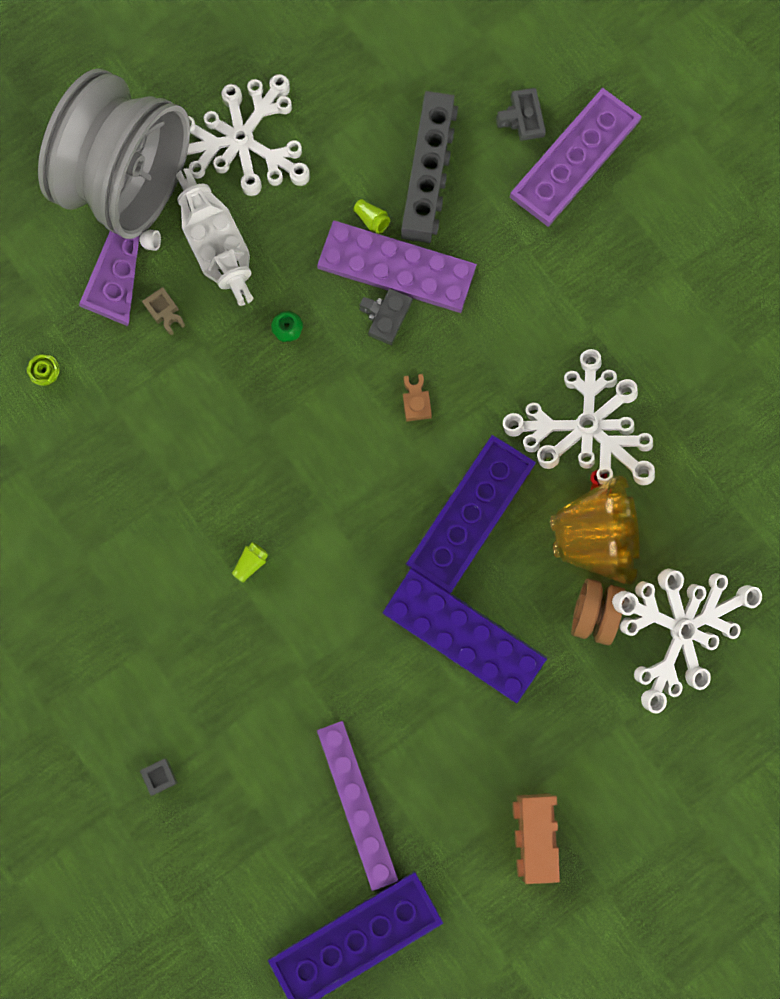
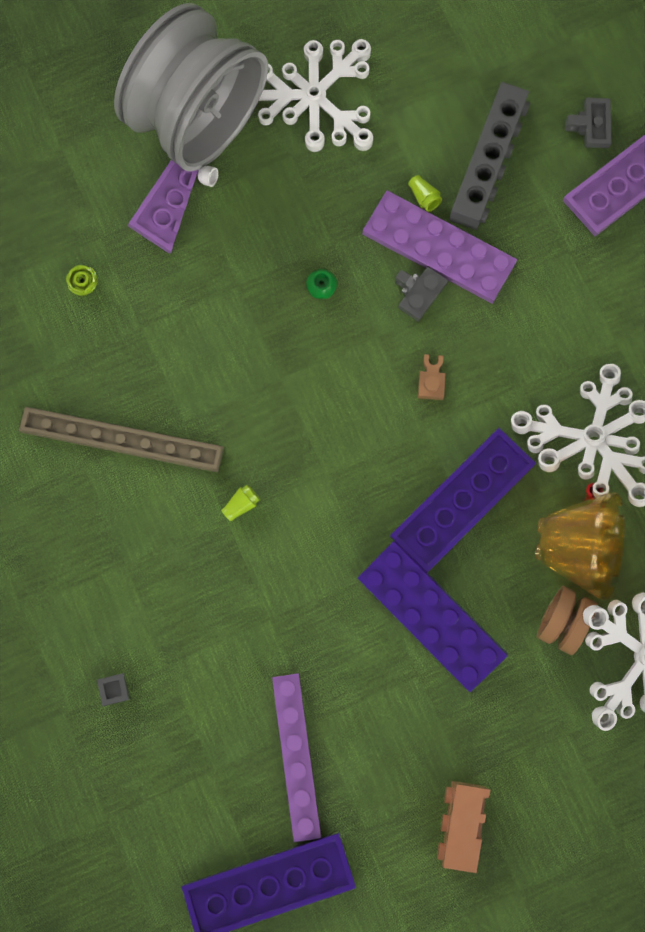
camera: 15 degrees right, 0 degrees up
dark tan plate [142,287,185,335] -> none
white plate [176,168,253,306] -> none
none -> dark tan tile [19,407,224,473]

